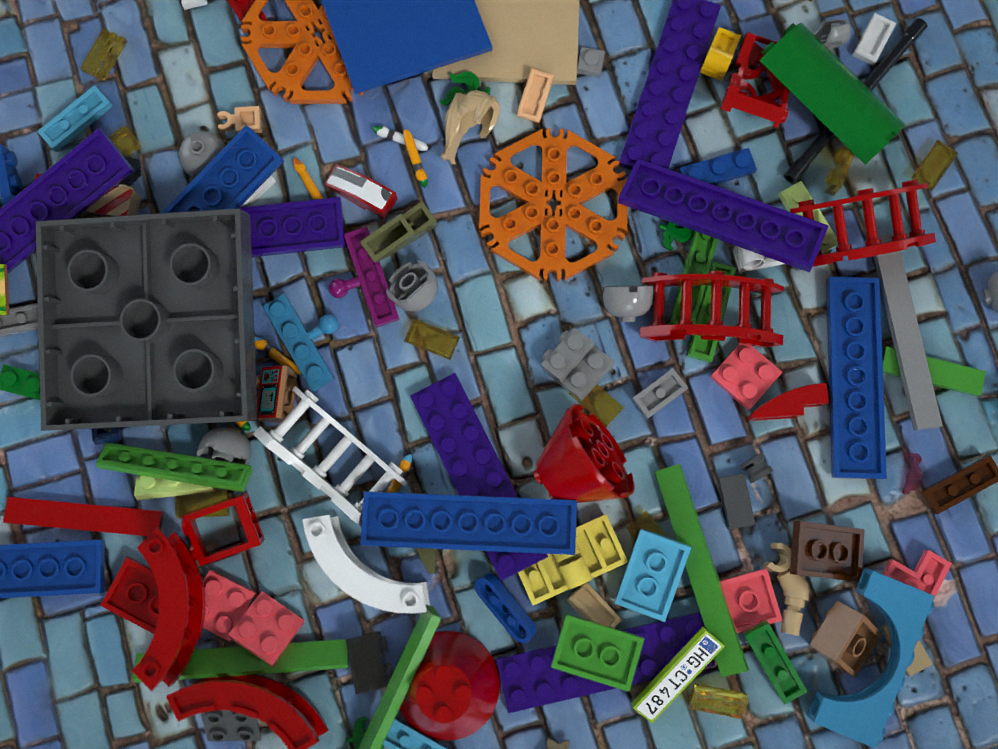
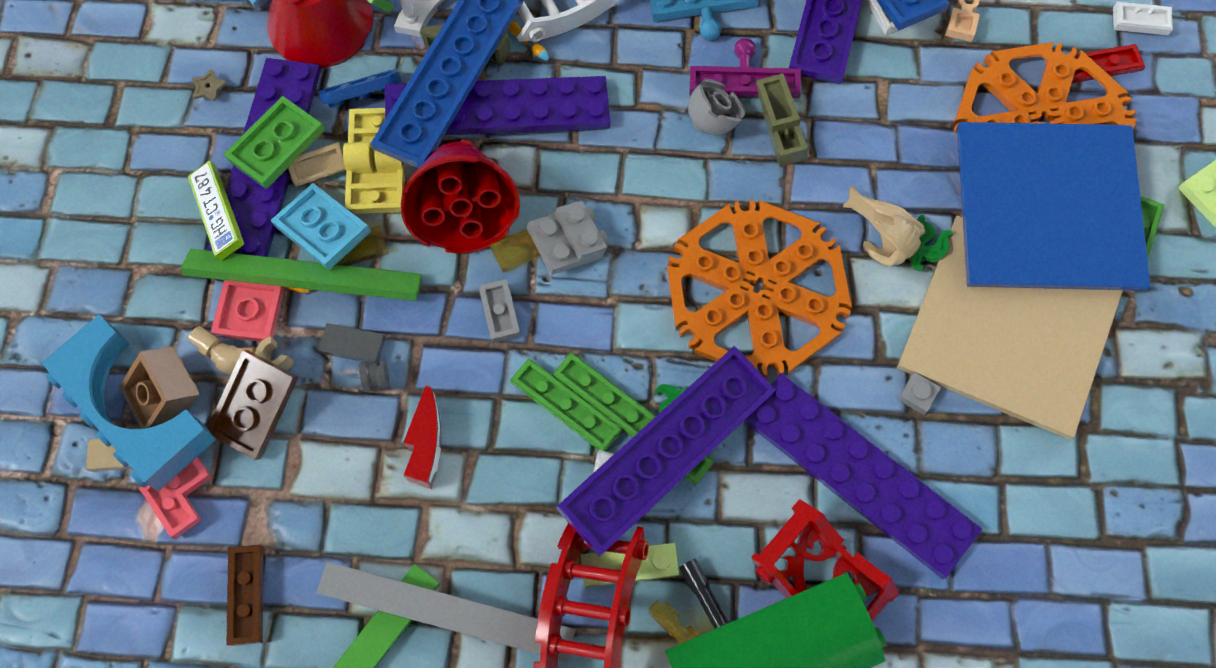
camera: 115 degrees right, 10 degrees down
light orange piece [293,157,323,200] -> none
slope [324,165,398,219] -> none
white piece [372,126,428,151] -> none
light orange piece [403,129,427,188] -> none
clear yellow tile [404,319,460,360] -> none
light nougat plate [516,68,554,124] -> none
light grey cylinder [603,285,653,322] -> none
red fence [640,271,784,348] -> none
blue plate [678,148,757,185] -> none
clear yellow plate [688,683,748,719] -> none
yellow plate [700,27,741,81] -> none
coral plate [710,343,783,410] -> none
green plate [743,620,808,705] -> none
blue plate [826,277,887,479] -> none
clear pink piece [902,453,923,495] -> none

